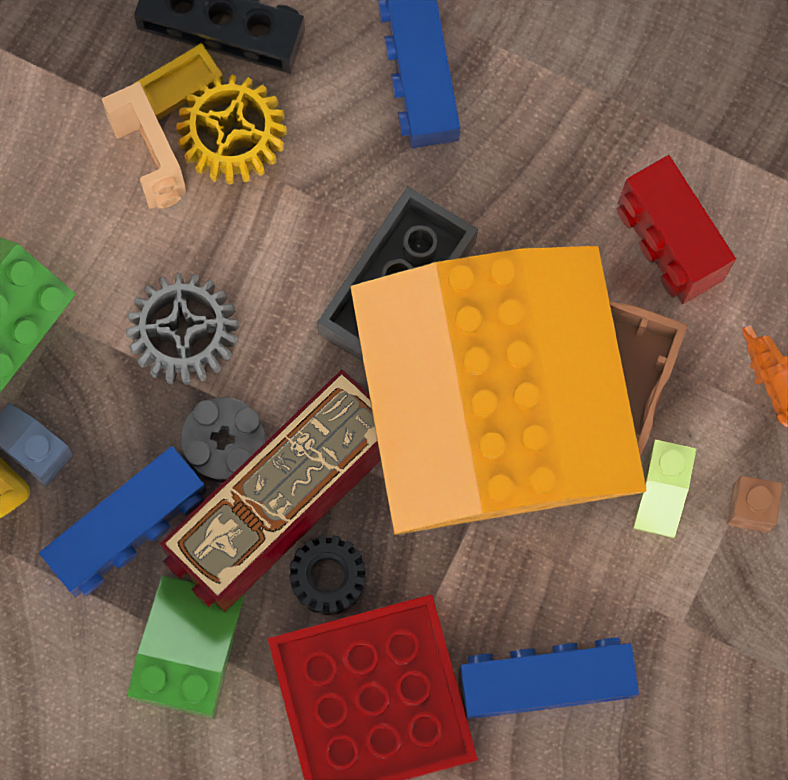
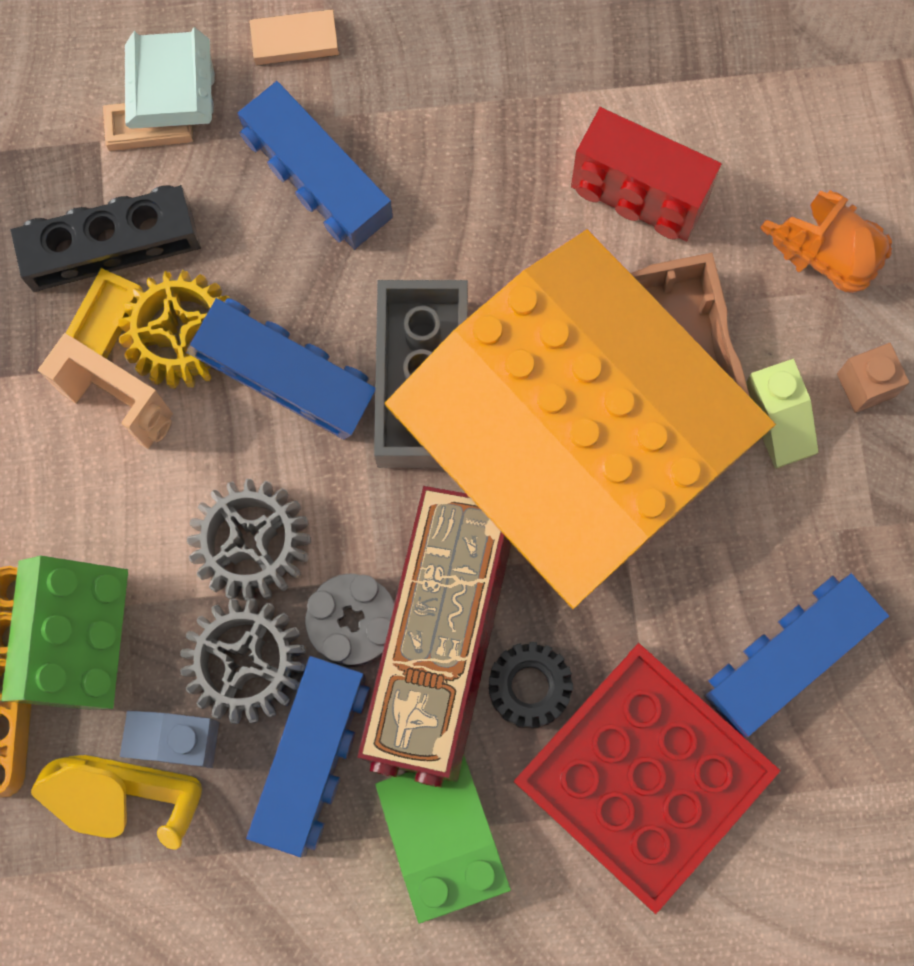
camera: 25 degrees left, 0 degrees up
none -> light grey gear [180,598,306,724]
none -> blue brick [186,298,375,440]

